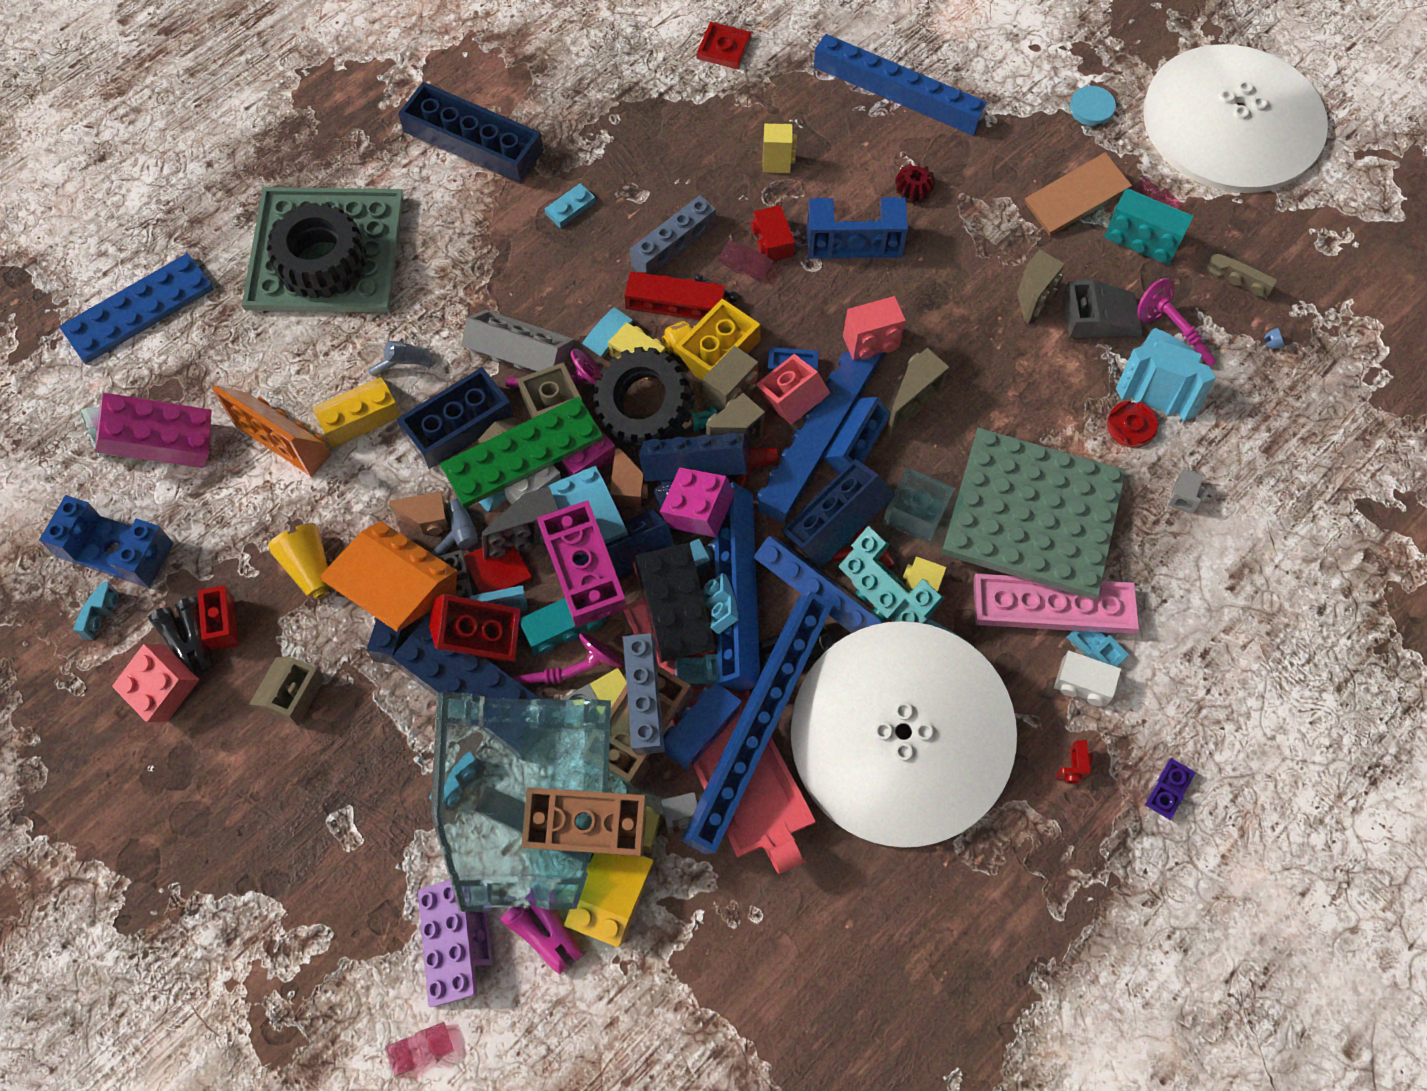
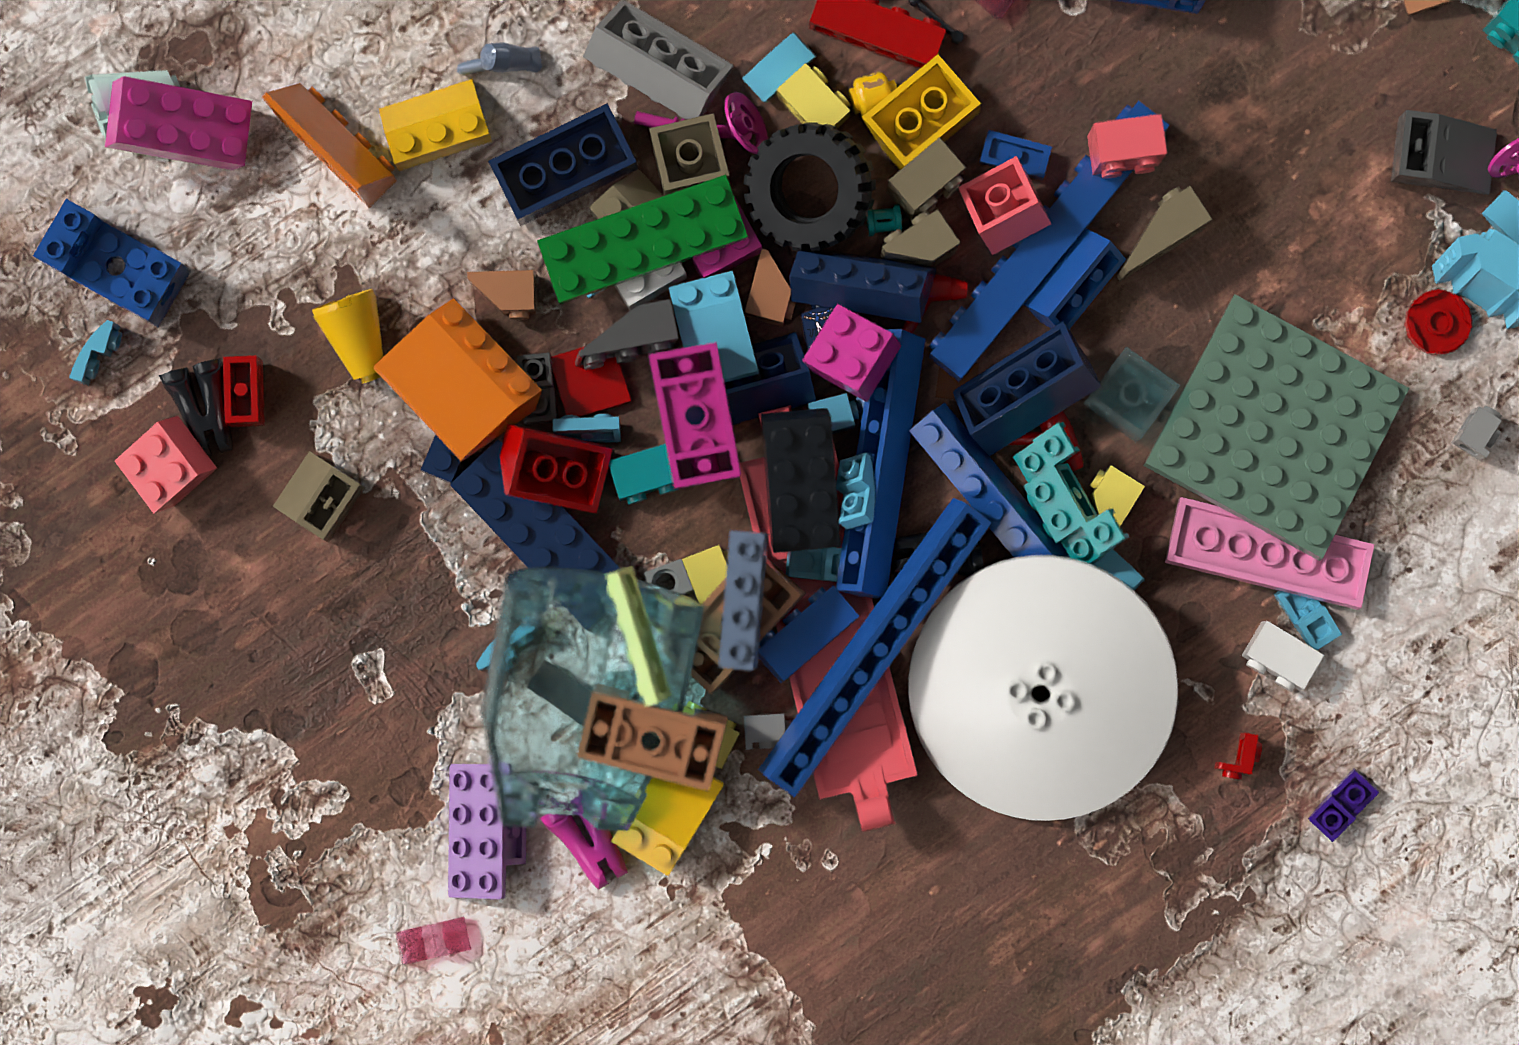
camera: 10 degrees right, 20 degrees up
sand blue piece [431,499,478,557] -> none
dark pink dish [514,632,625,686] -> none
dark tan slope [1017,249,1064,324] -> none
none -> yellowish green plate [606,566,672,706]

